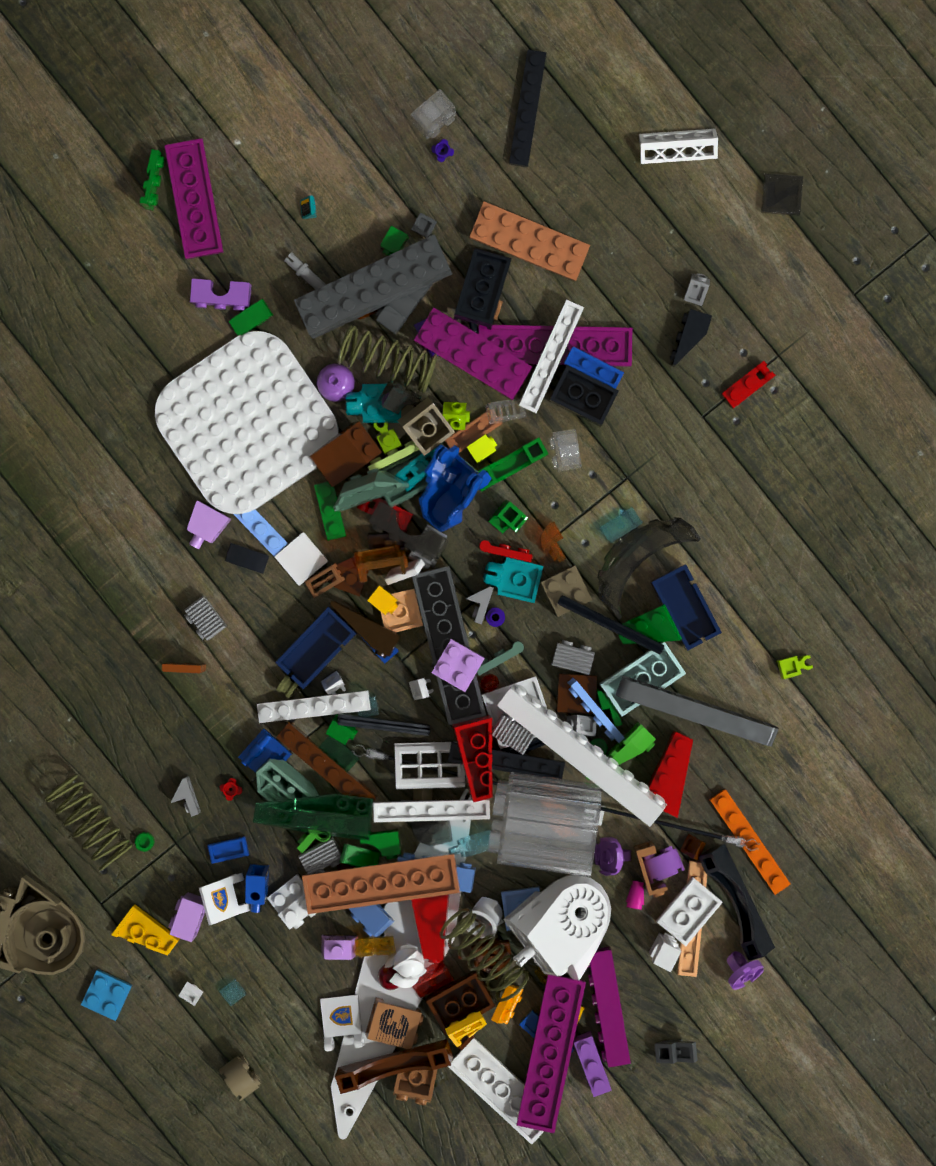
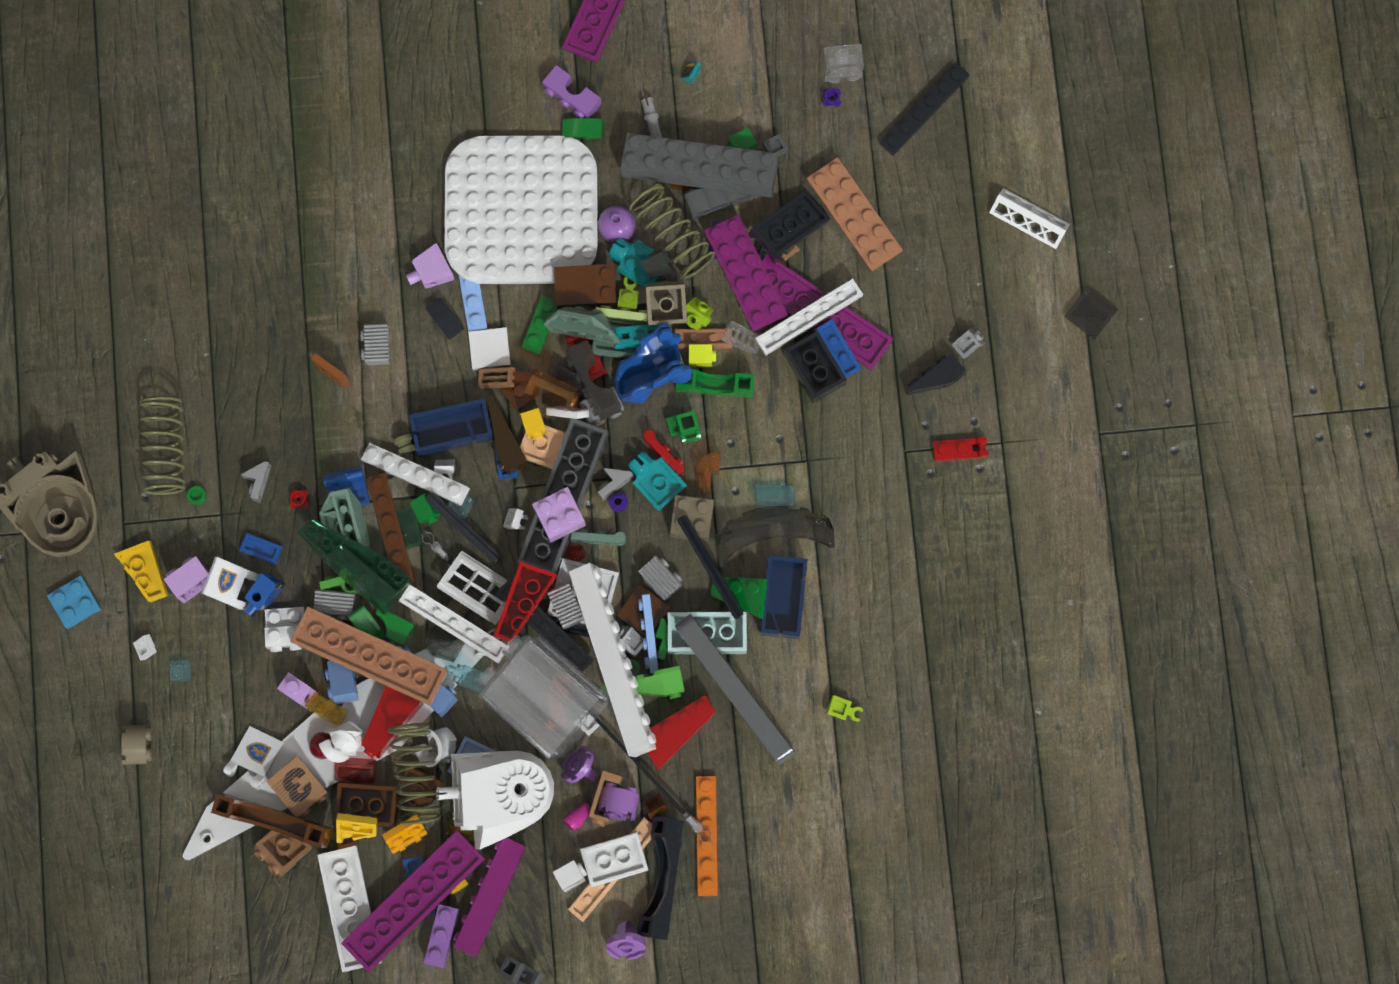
camera: 30 degrees right, 10 degrees down
clear brick [549,429,582,473] -> none

